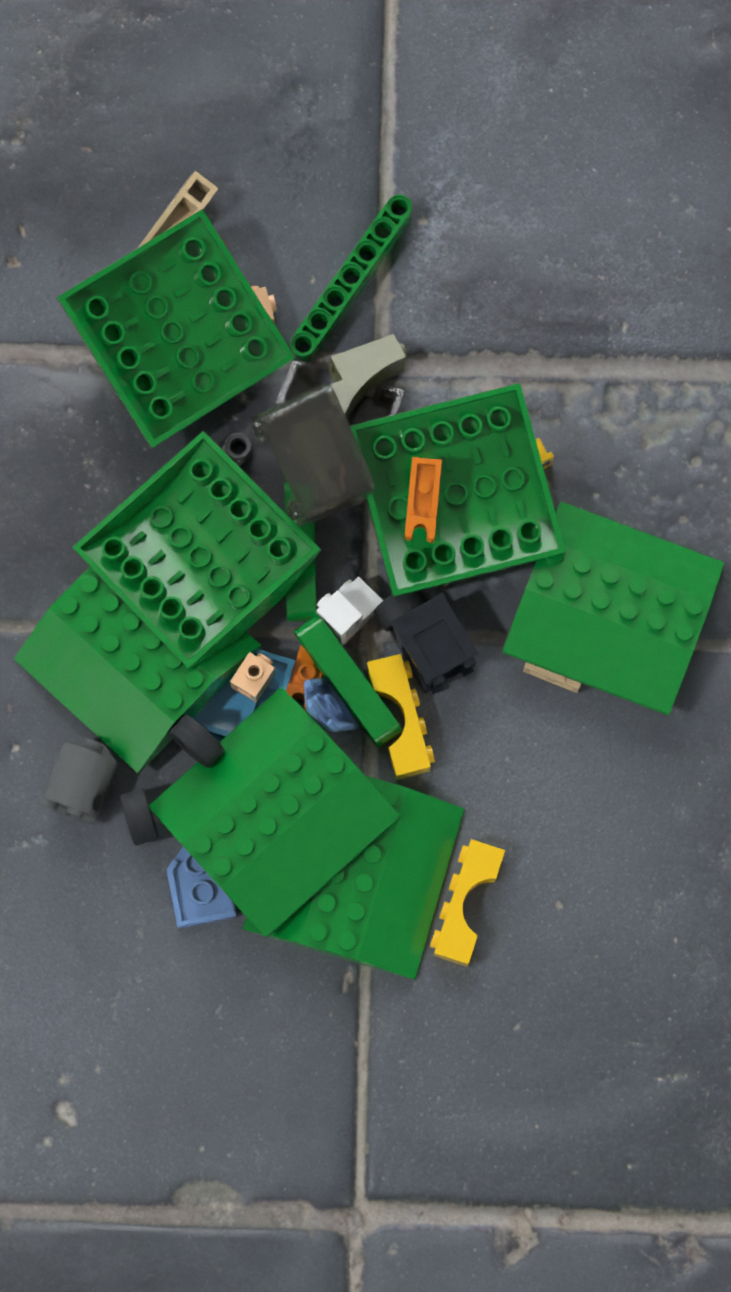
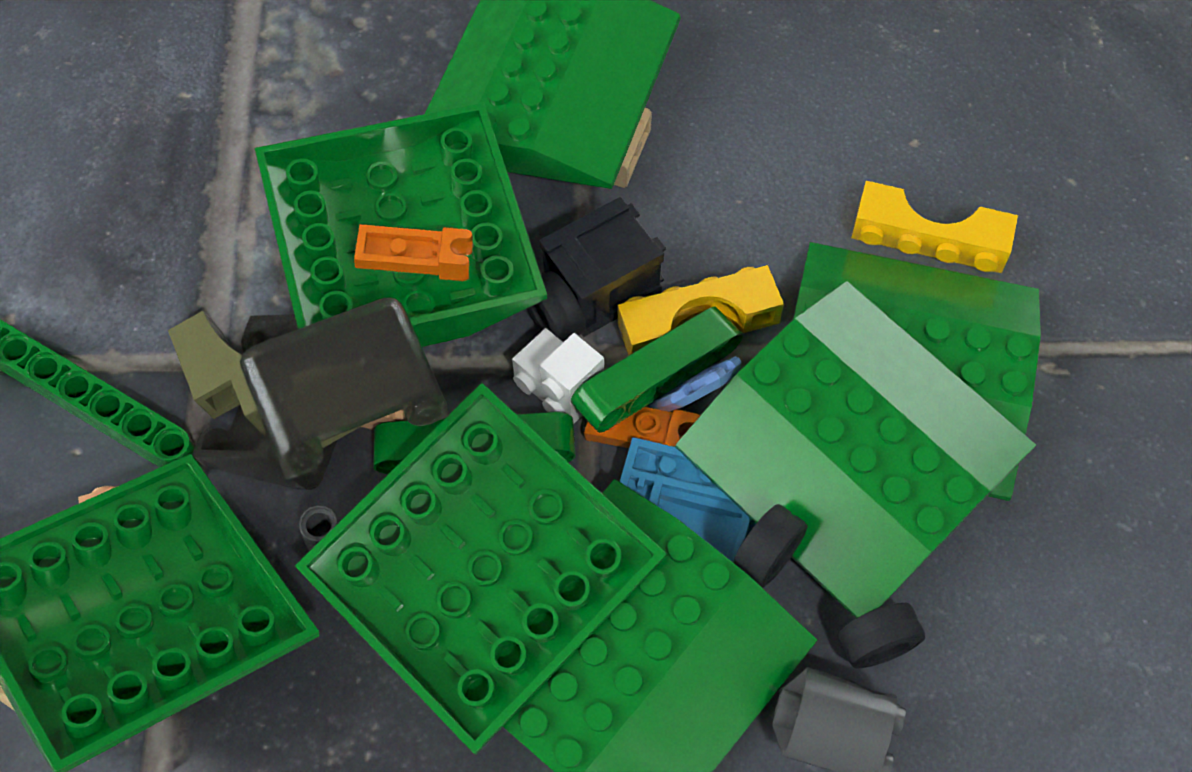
camera: 90 degrees left, 15 degrees down
medium blue tile [166,847,236,928] -> none
light nougat brick [230,652,275,703] -> none

